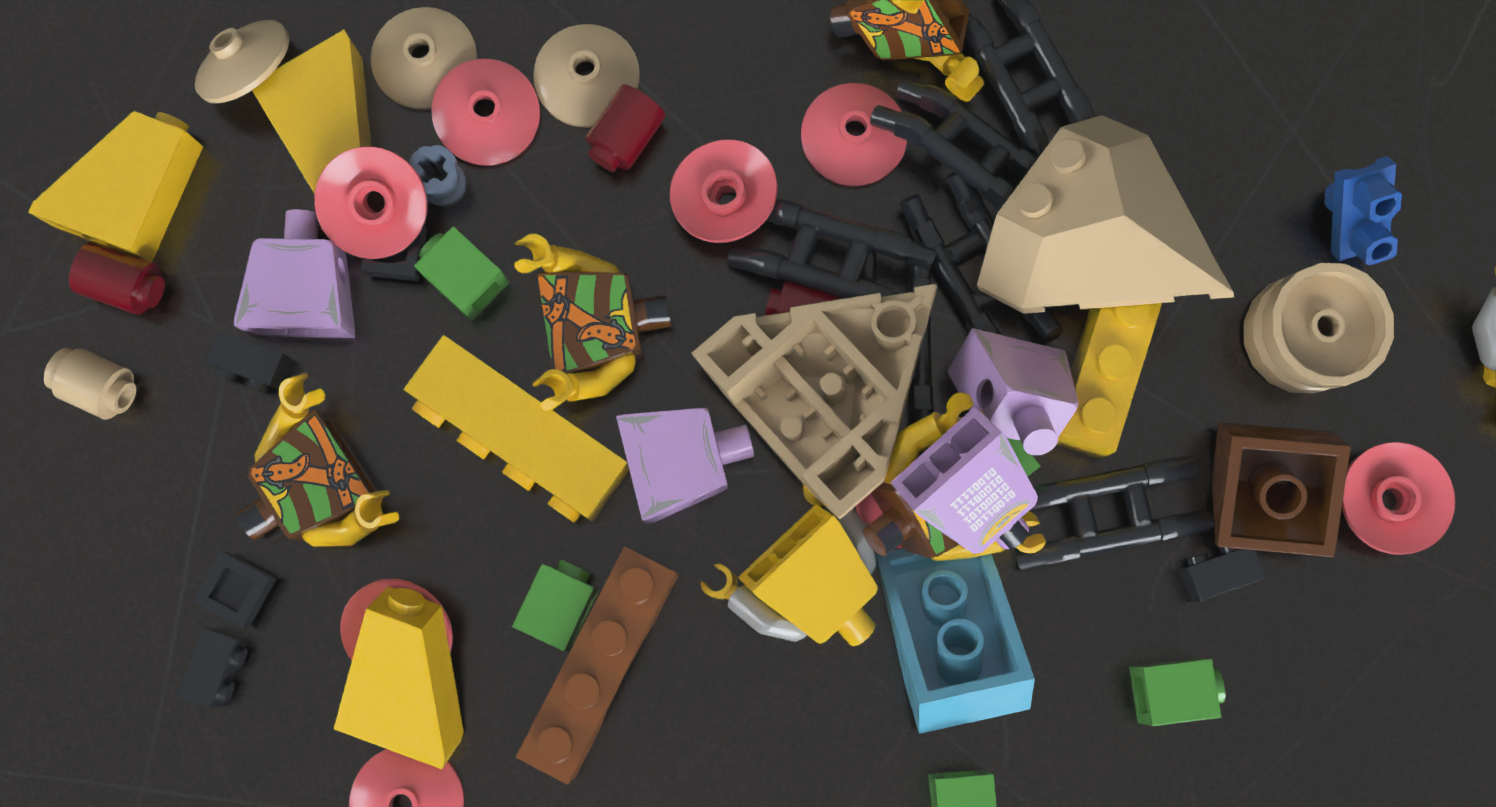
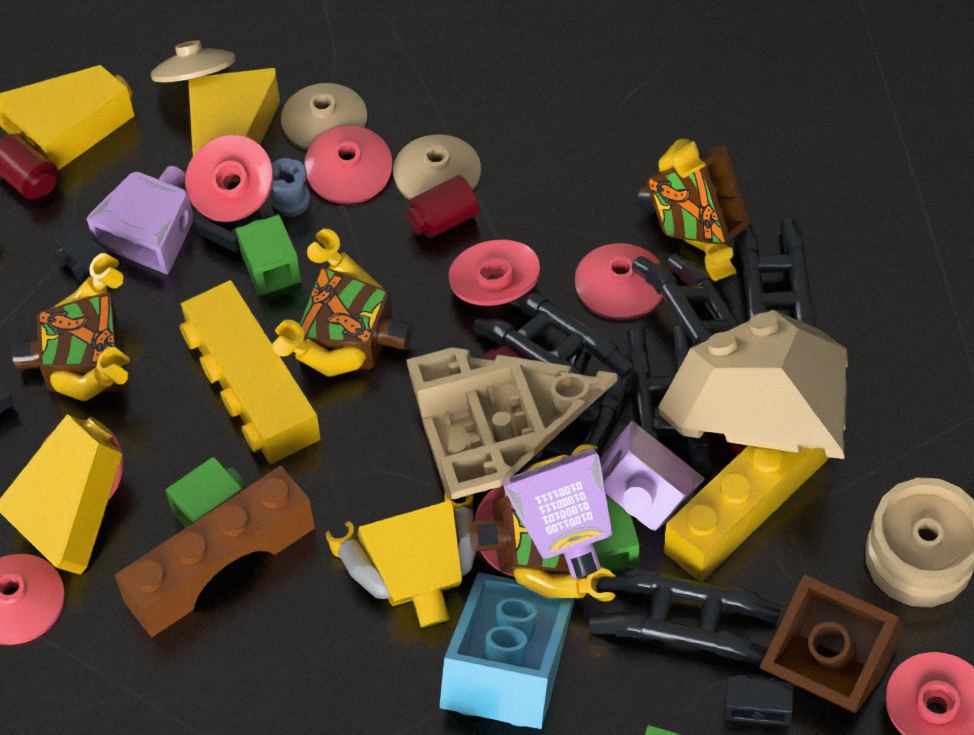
camera: 30 degrees right, 25 degrees down
lavender torso [616,408,754,525] -> none

